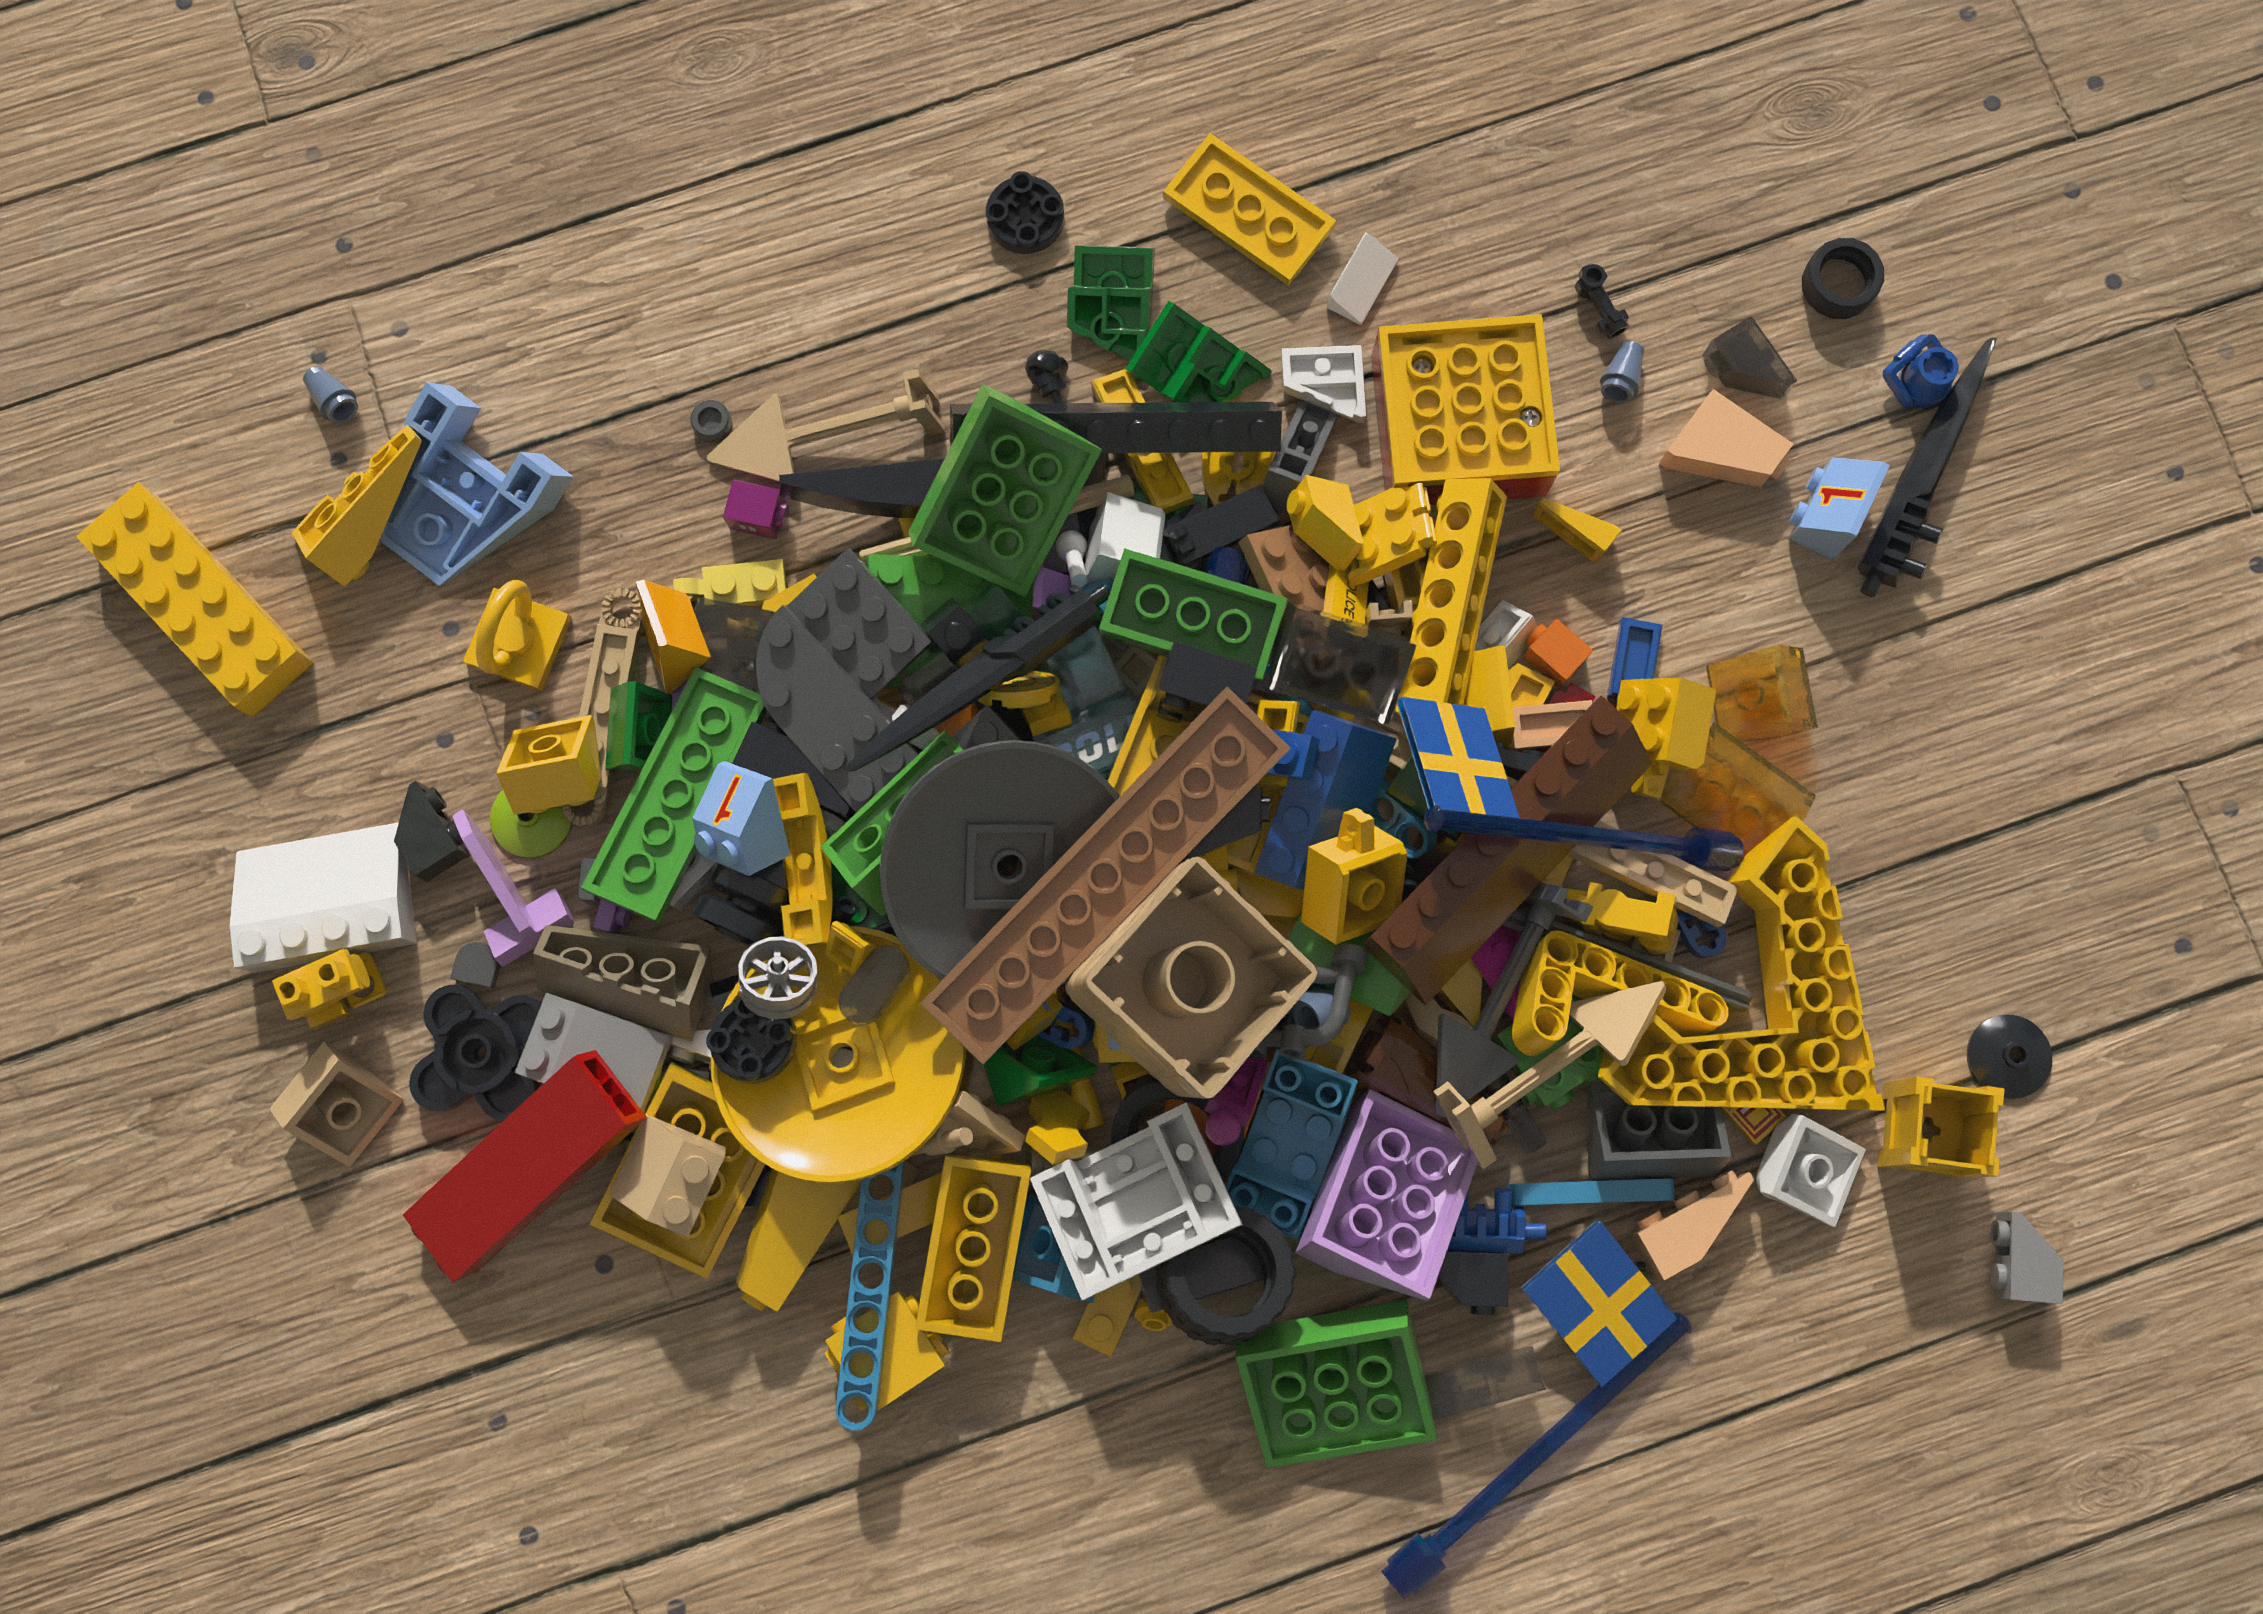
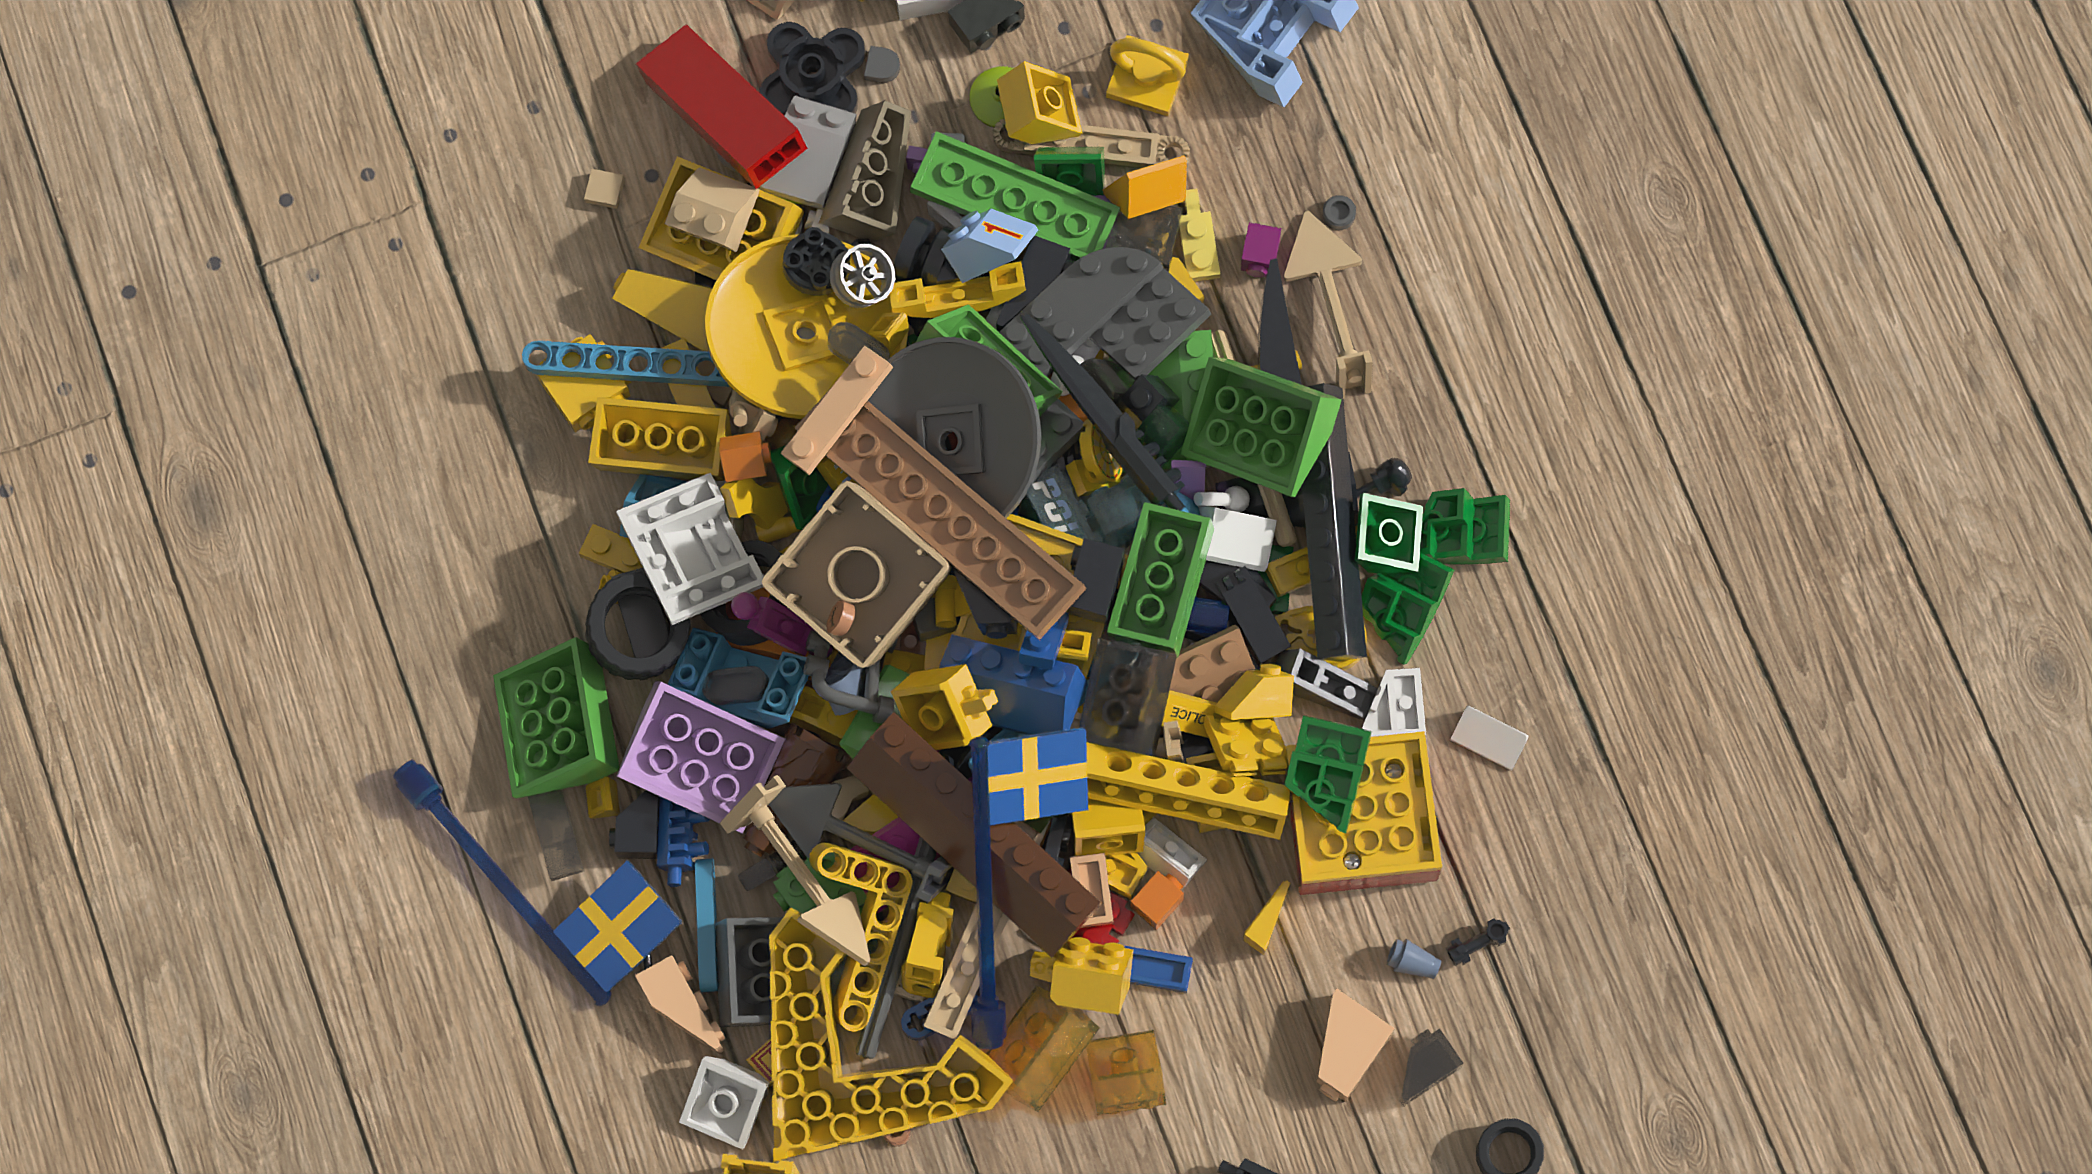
camera: 90 degrees right, 5 degrees down
lavender piece [452,809,575,967] -> none
black tile [985,171,1065,254] -> none
yellow plate [1163,133,1336,286] -> none
light blue slope [1788,457,1890,560] -> none
none -> tan tile [584,169,625,209]
none -> yellow slope [586,777,620,819]
none -> clear smoke tile [702,666,770,705]
none -> orange brick [719,431,772,482]
none -> light nougat plate [781,346,893,475]
none -> nougat tile [827,600,855,637]
none -> green slope [1285,715,1372,833]
none -> green slope [1355,493,1423,573]

